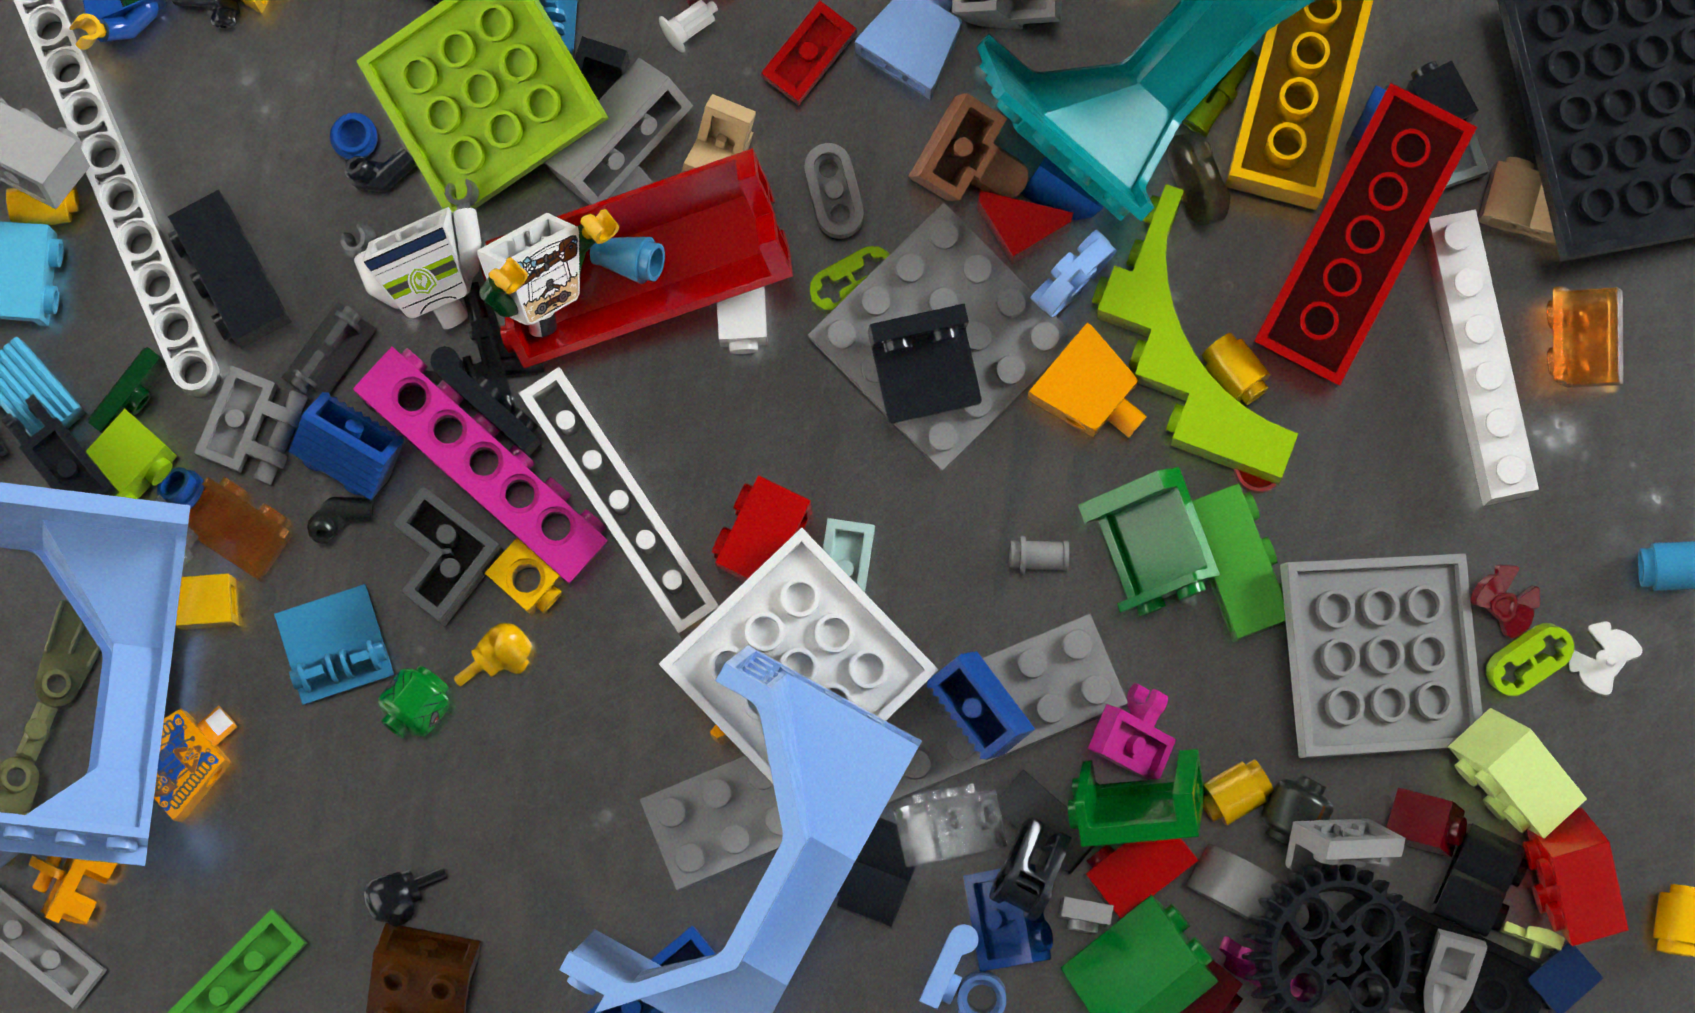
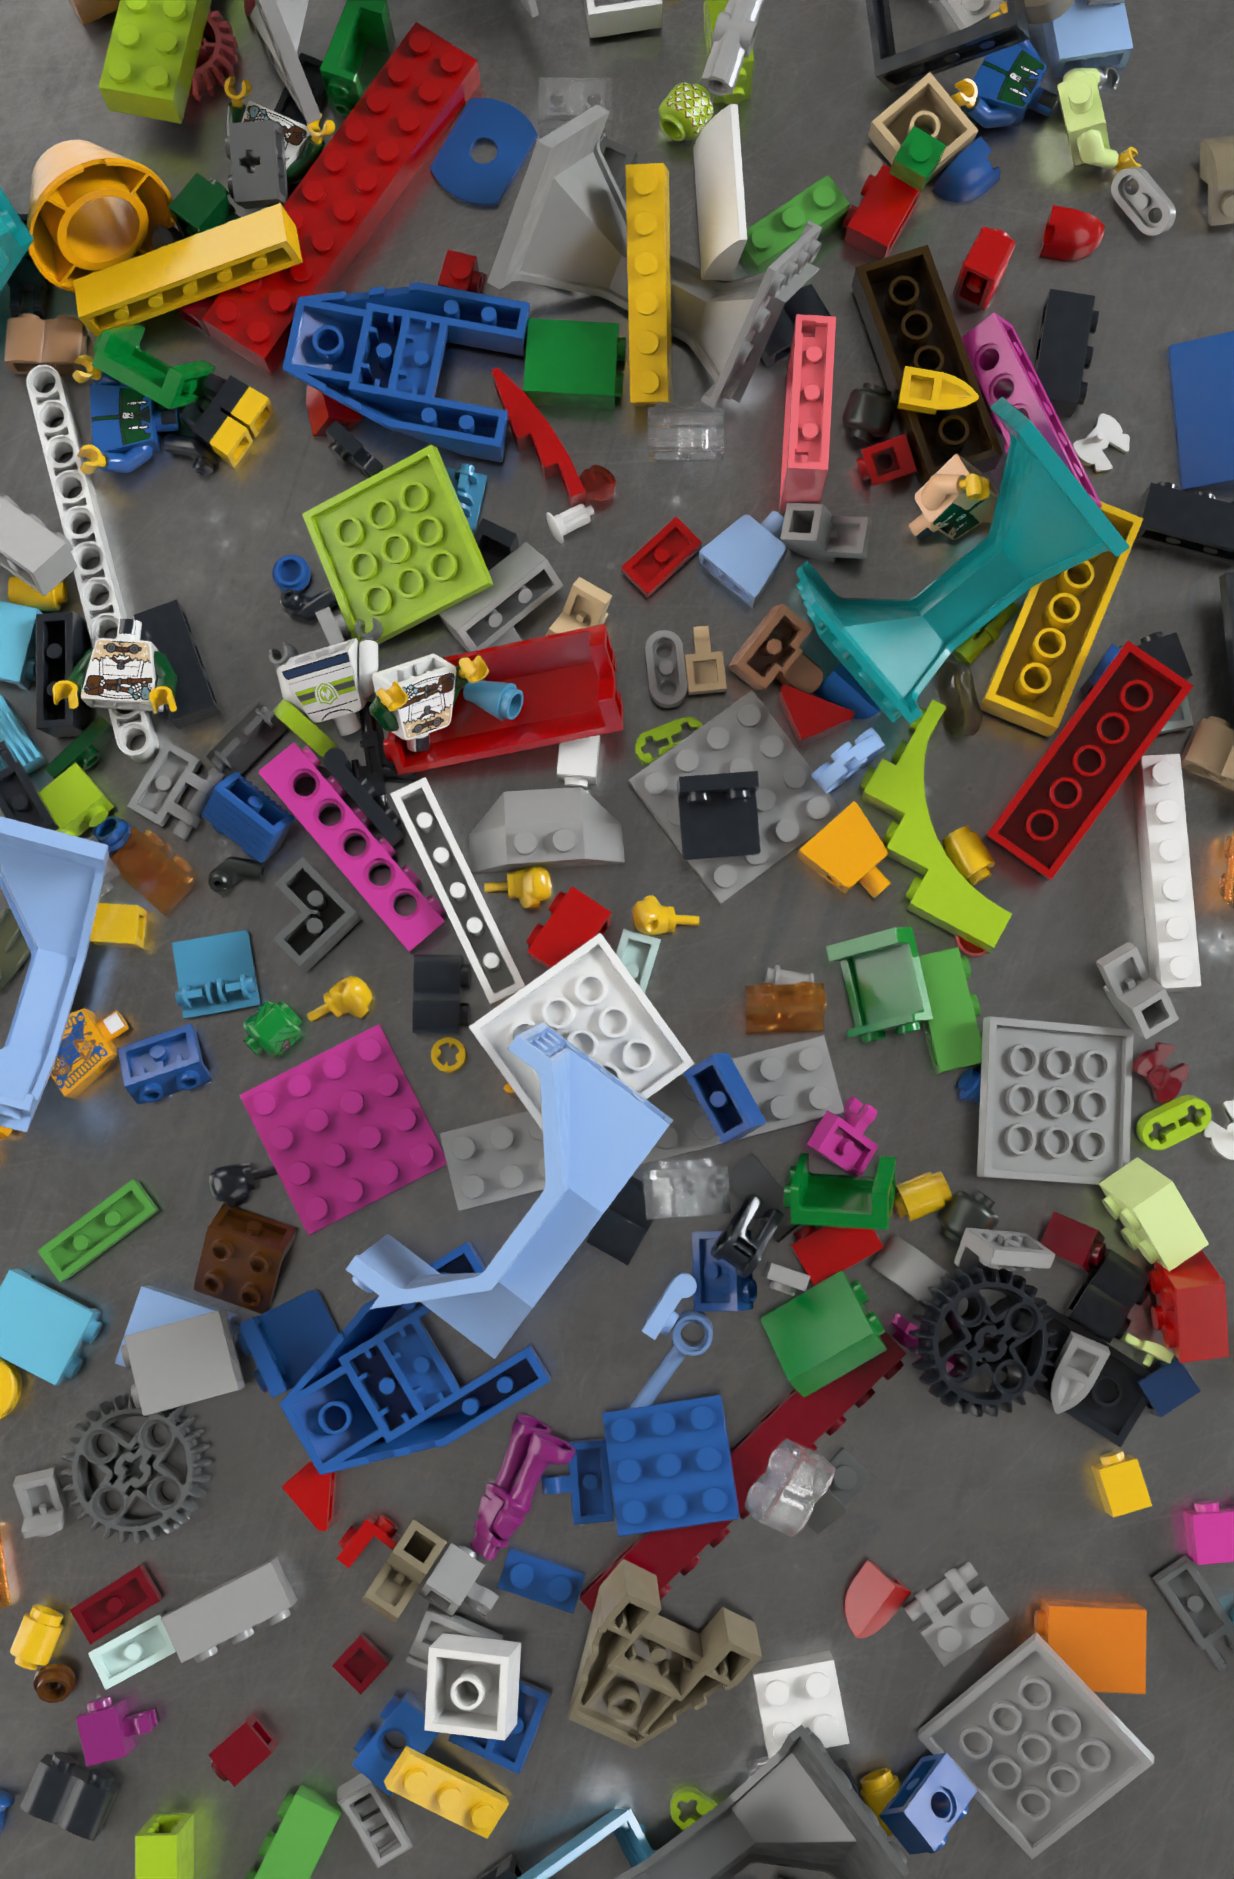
camera: 10 degrees right, 0 degrees up
yellow brick [485,538,563,616] -> none
none -> black brick [36,612,91,737]
none -> torso [52,619,177,714]
none -> blue bracket [117,1023,211,1104]
none -> dark pink plate [239,1024,447,1235]
none -> lime beam [272,699,339,757]
none -> light grey plate [315,607,350,646]
none -> black brick [412,954,471,1035]
none -> yellow bush [431,1037,467,1073]
none -> light grey wedge [469,787,625,874]
none -> yellow piece [484,866,551,909]
none -> yellow piece [632,895,699,936]
none -> tan plate [684,625,727,695]
none -> clear orange bracket [745,981,827,1033]
none -> blue plate [958,1065,981,1104]
none -> light grey brick [1096,941,1179,1040]

